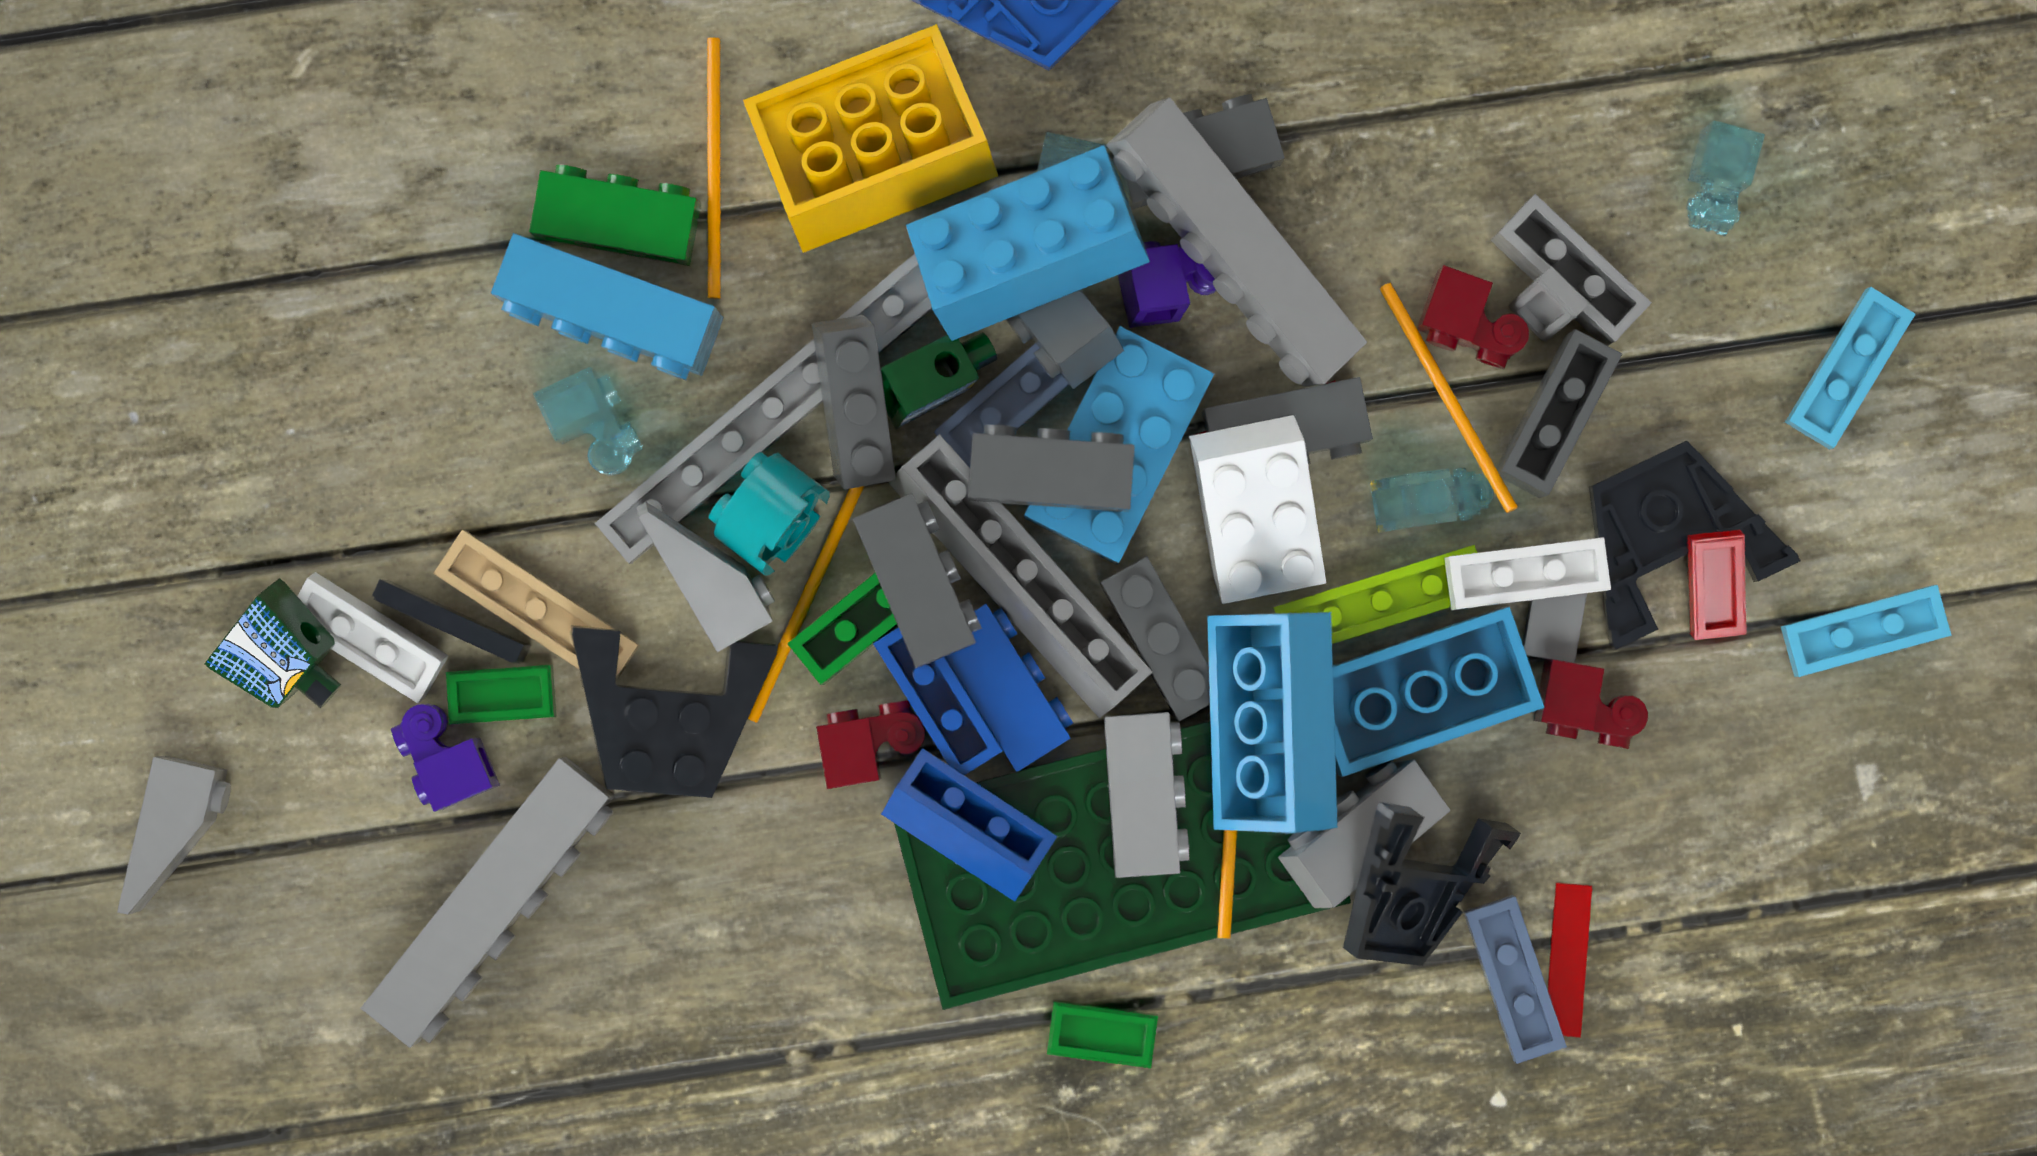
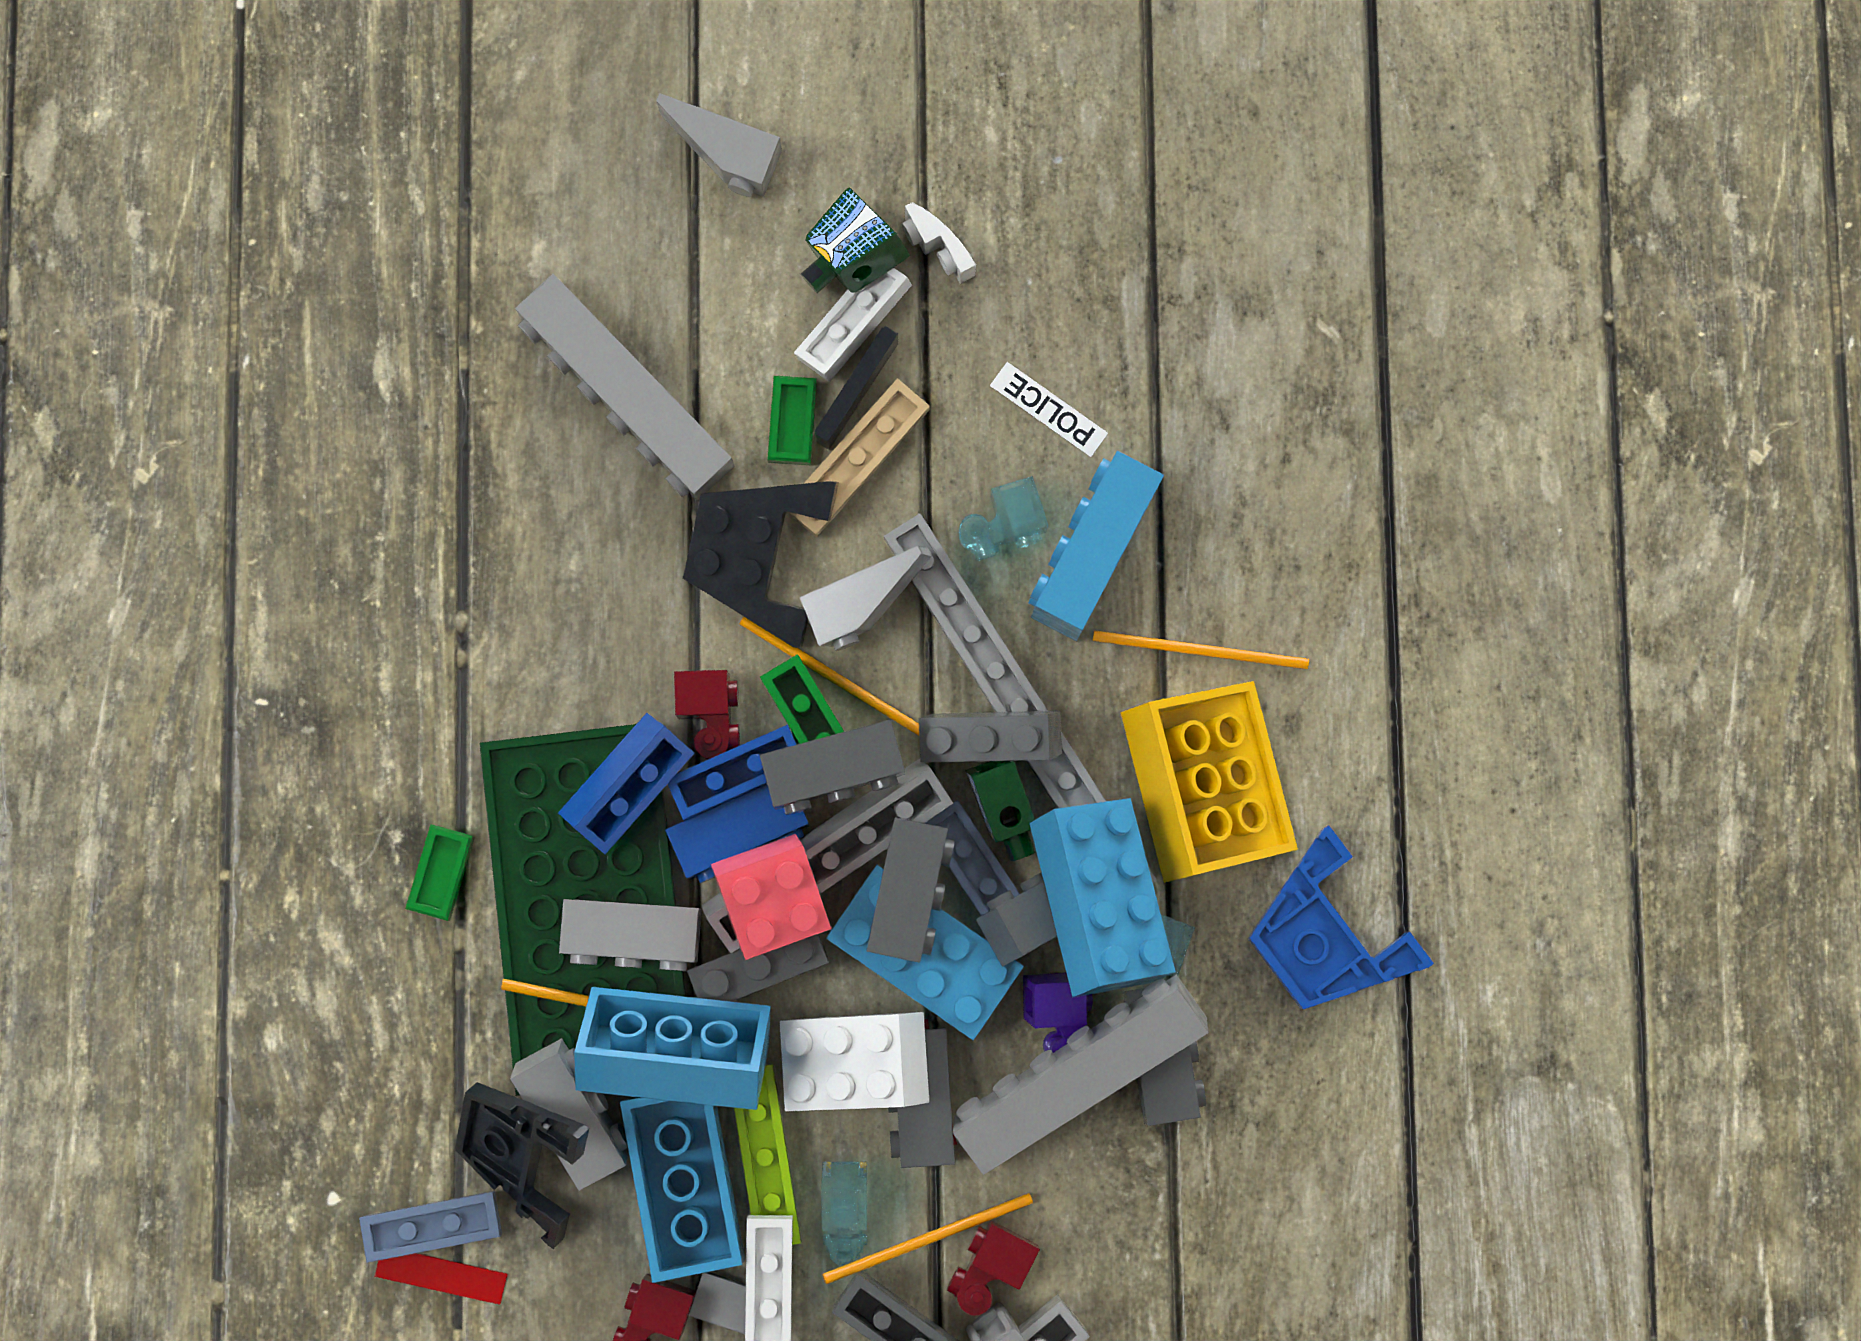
camera: 90 degrees right, 5 degrees down
dark purple brick [391,704,500,812] -> none
green brick [529,165,701,266] -> none
teal brick [709,452,830,576] -> none
none -> coral brick [711,834,831,960]
none -> white slope [901,202,976,284]
none -> white sticker [990,362,1108,457]

